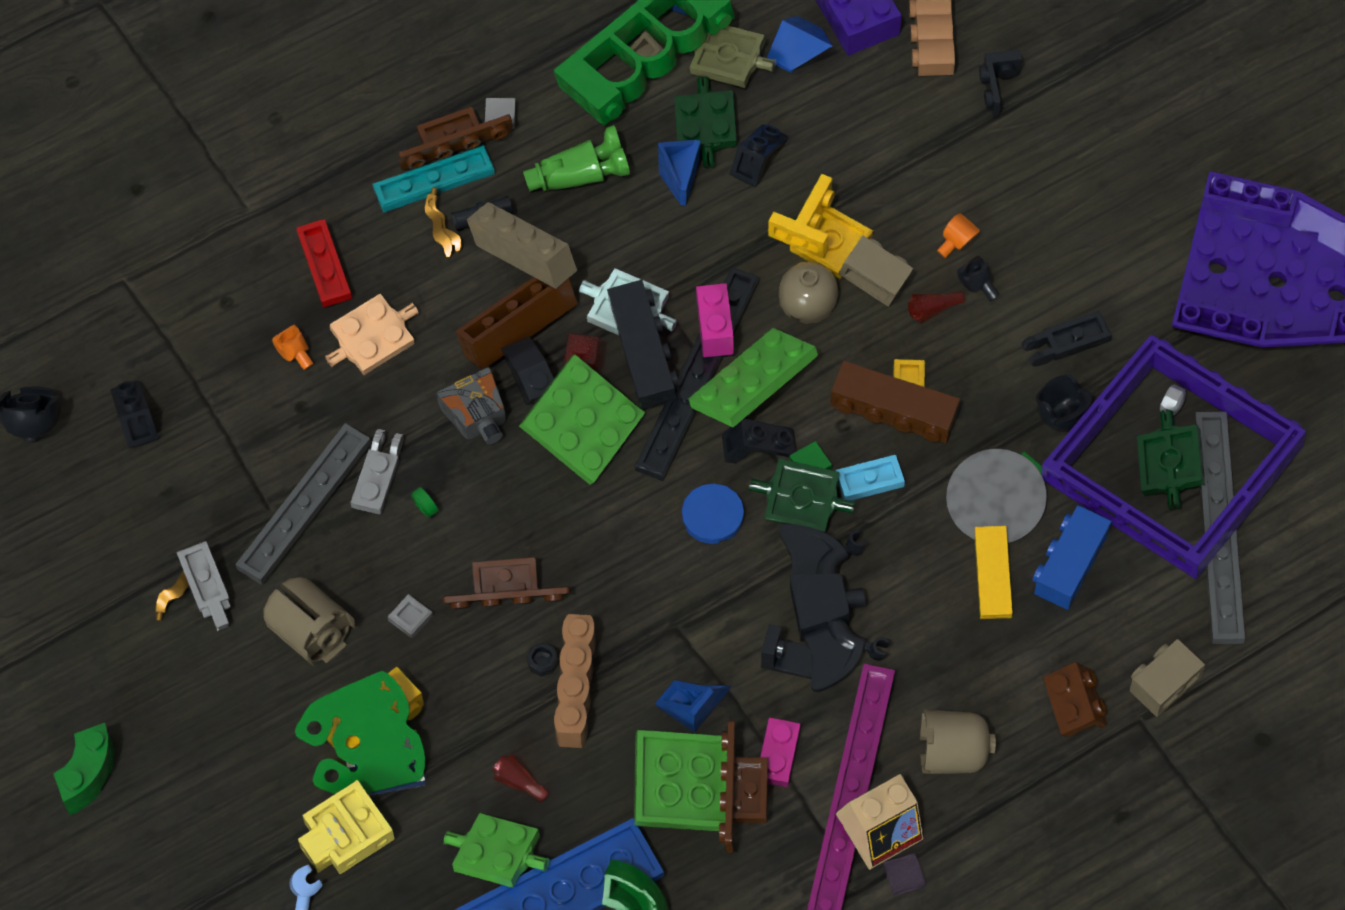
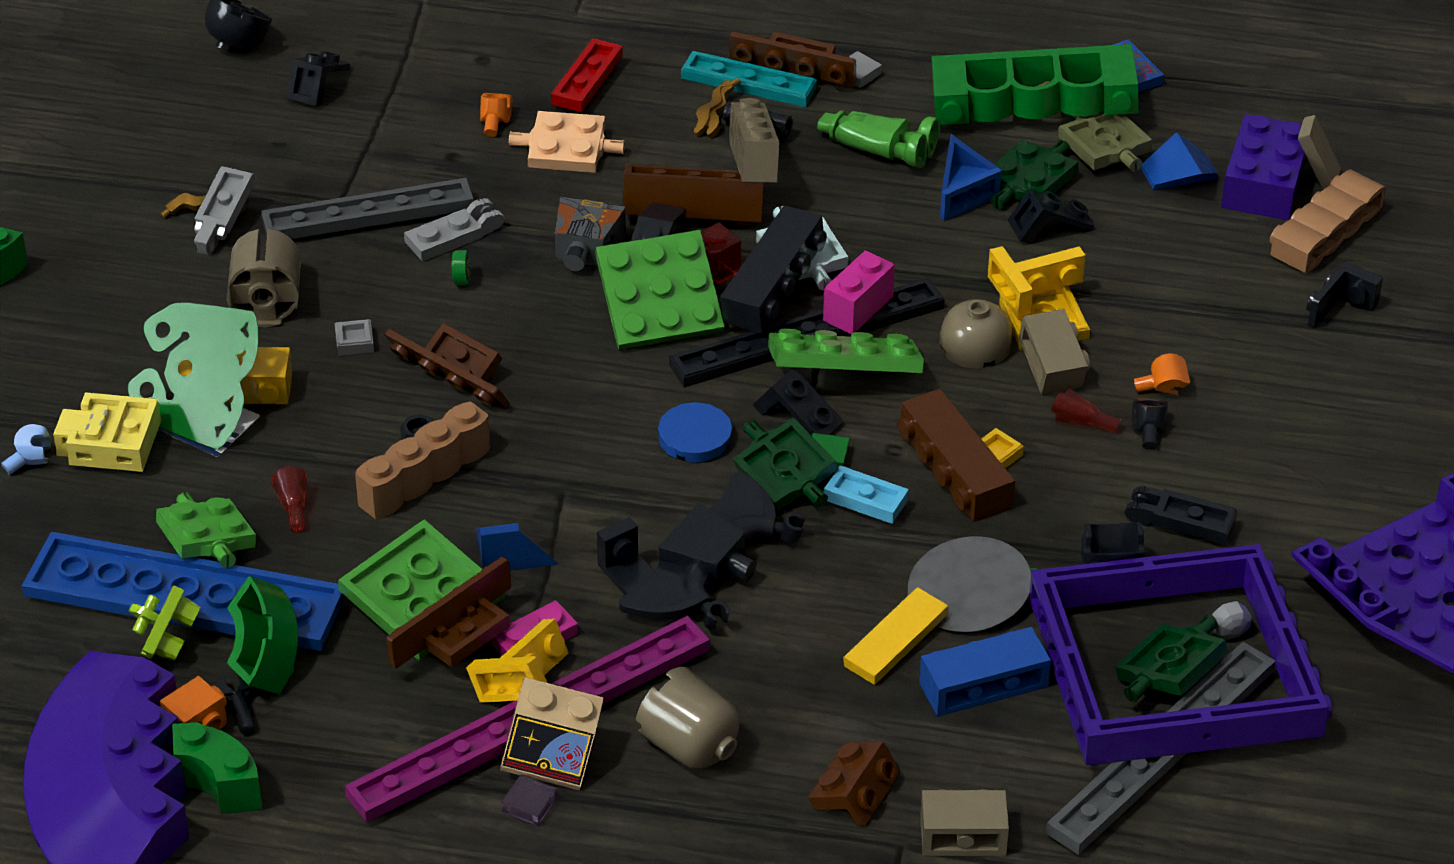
camera: 40 degrees right, 20 degrees down
none -> yellow bracket [466,618,569,703]

